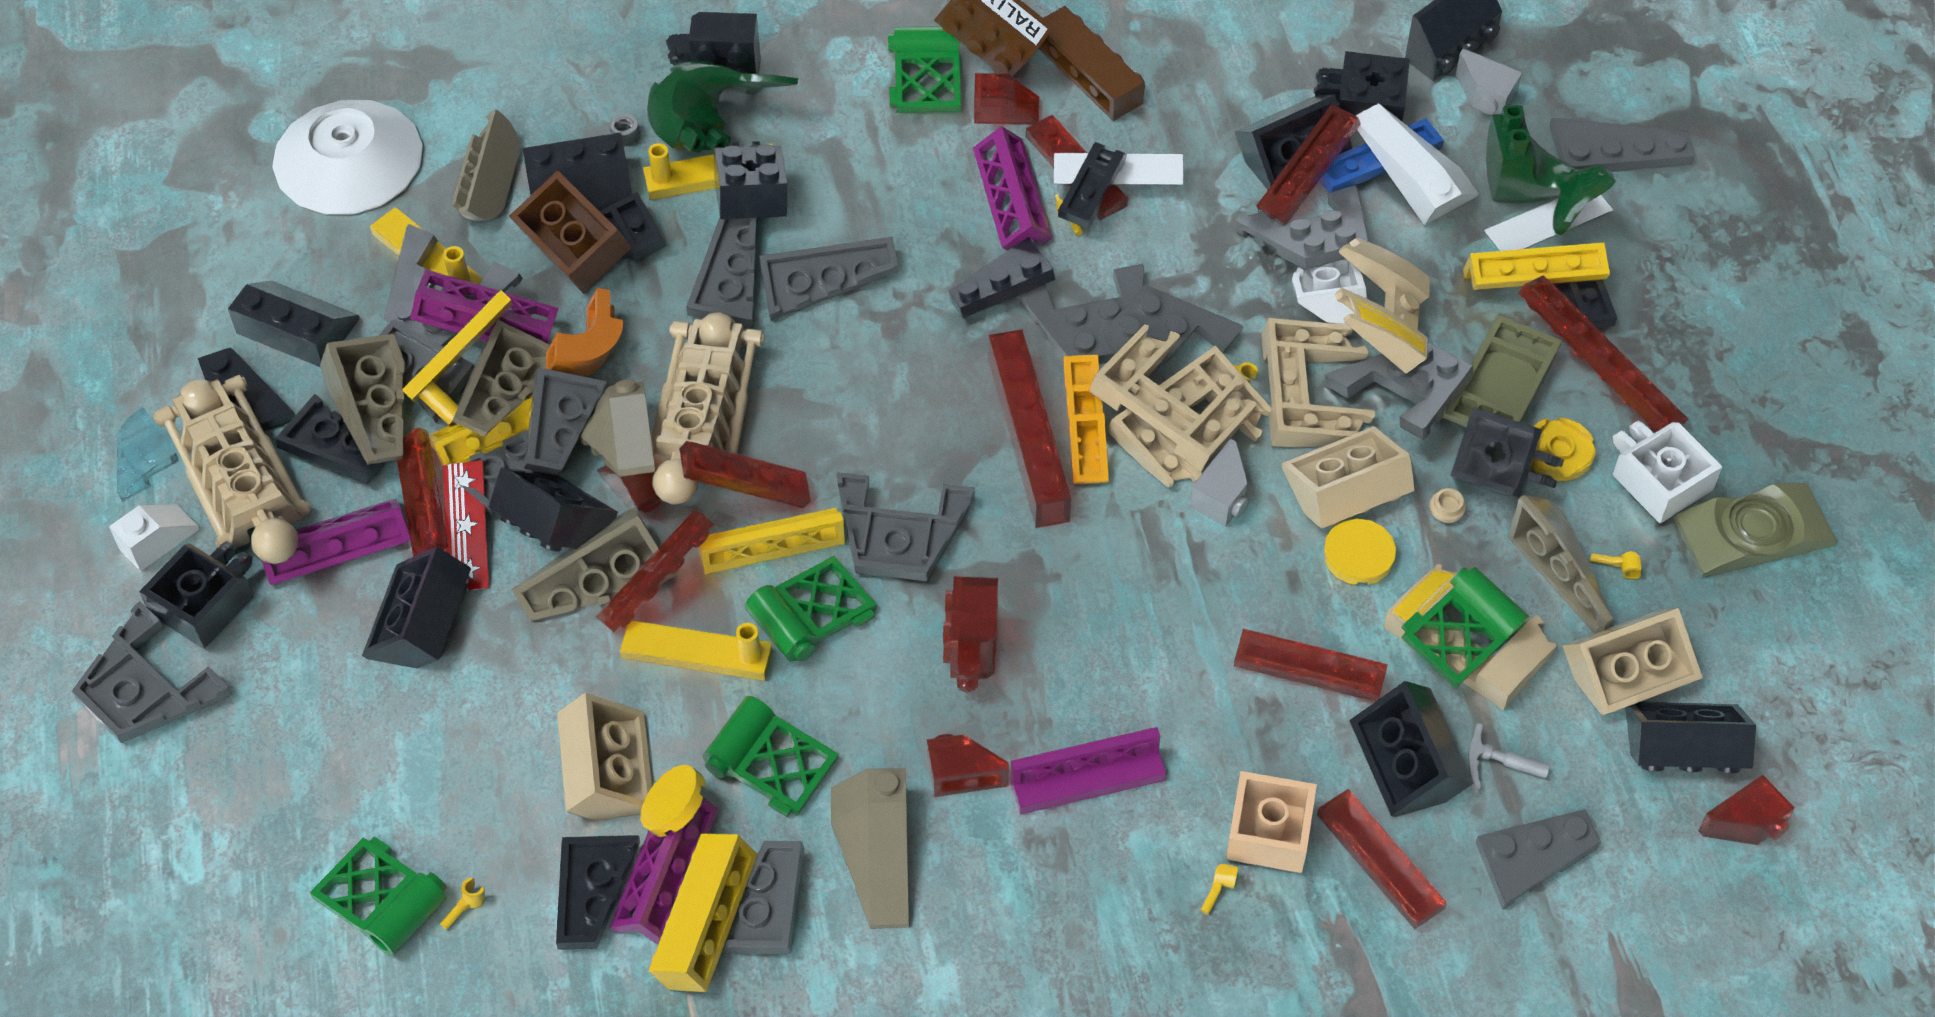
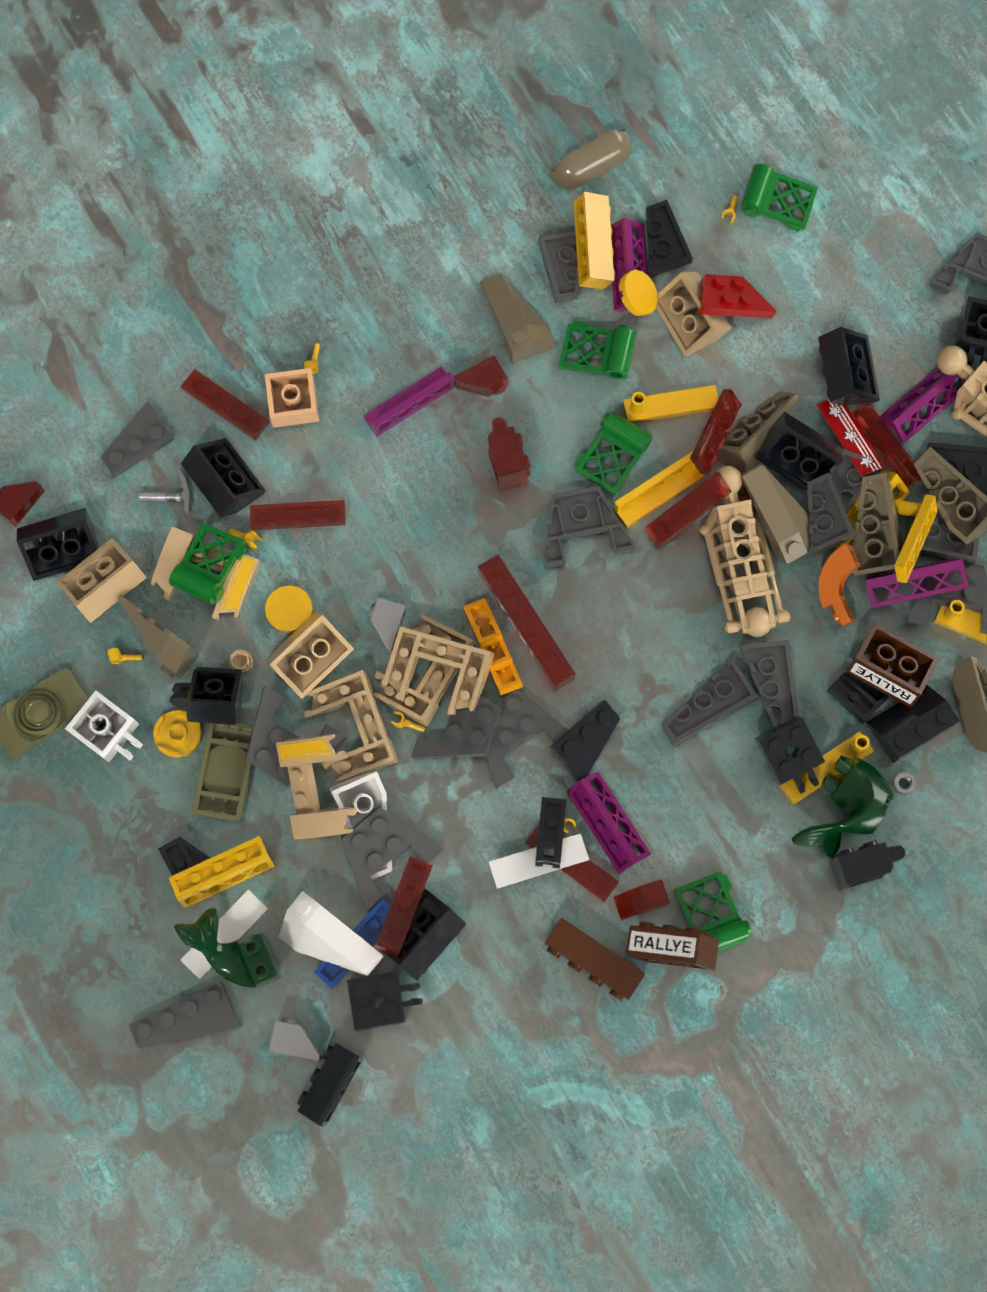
camera: 165 degrees right, 20 degrees up
clear red plate [1518,275,1688,432] -> none
none -> yellow hand [229,529,262,550]
none -> red wing [699,274,776,318]

